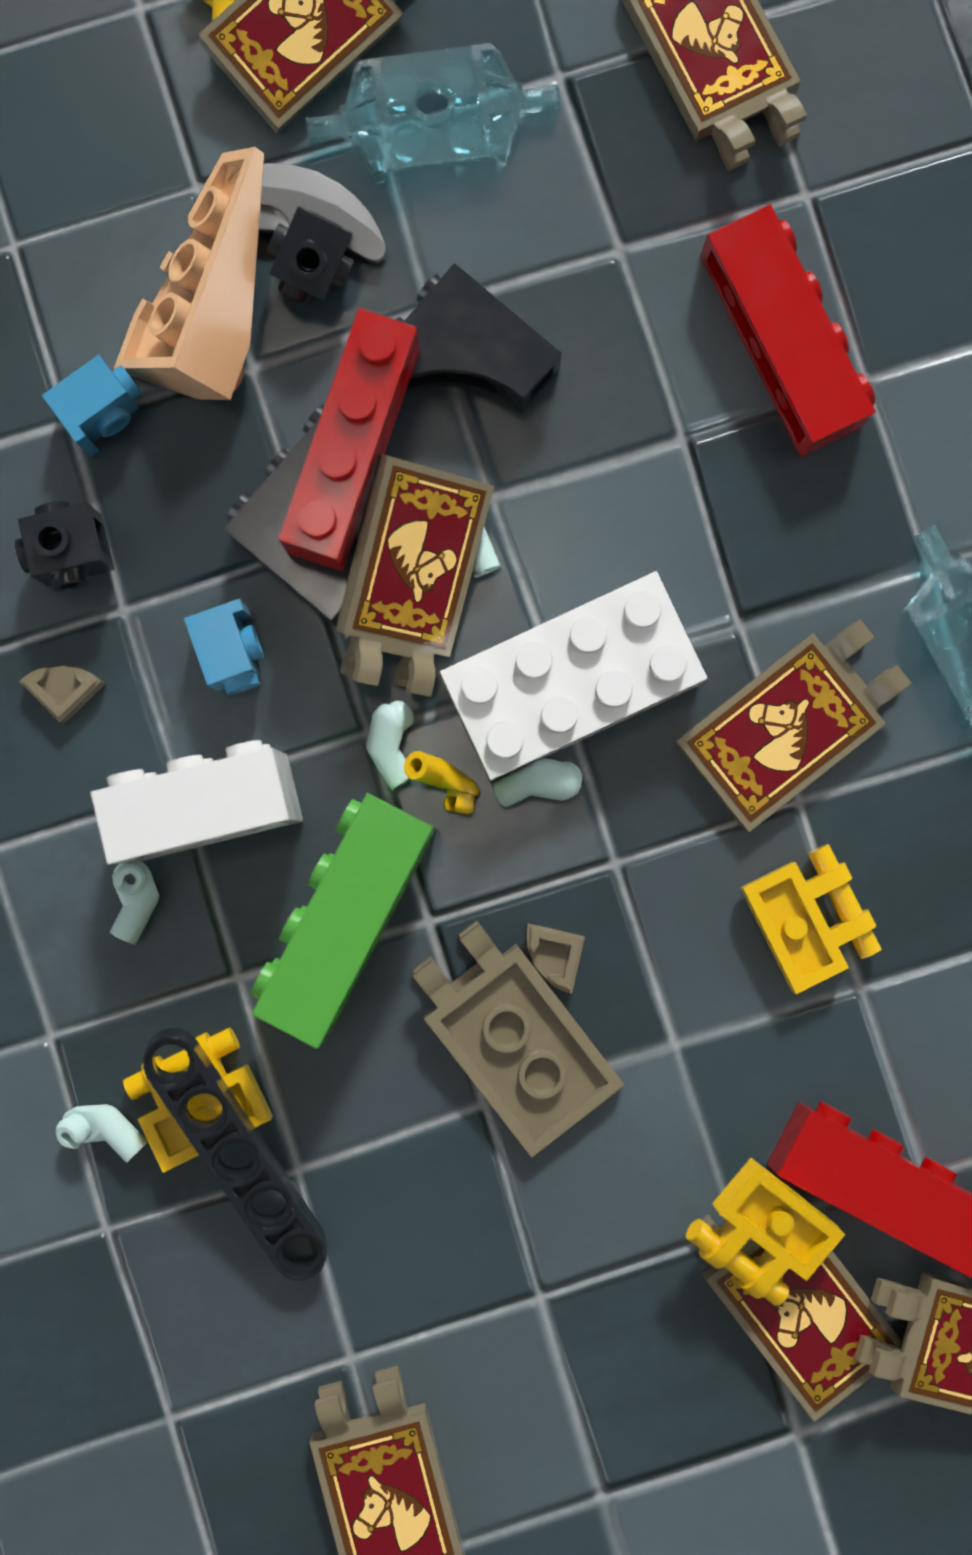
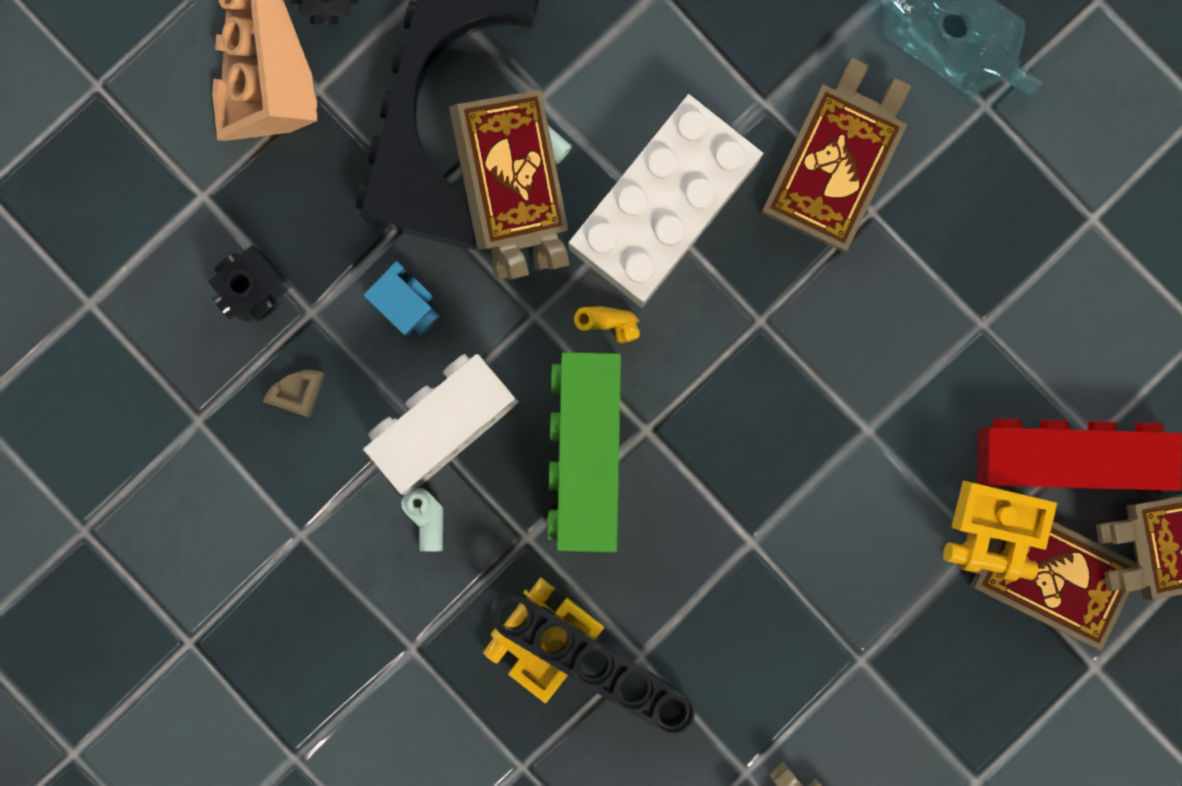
camera: 25 degrees left, 0 degrees up
dark azure brick [41,354,143,457] -> none
light aqua arm [56,1104,148,1163] -> none
red brick [278,308,420,572] -> none
light aqua arm [366,700,414,791] -> none
dark tan tile [412,920,625,1158] -> none
light aqua arm [493,758,582,807] -> none
dark tan tile [526,923,585,994] -> none
yellow plate [740,844,882,994] -> none

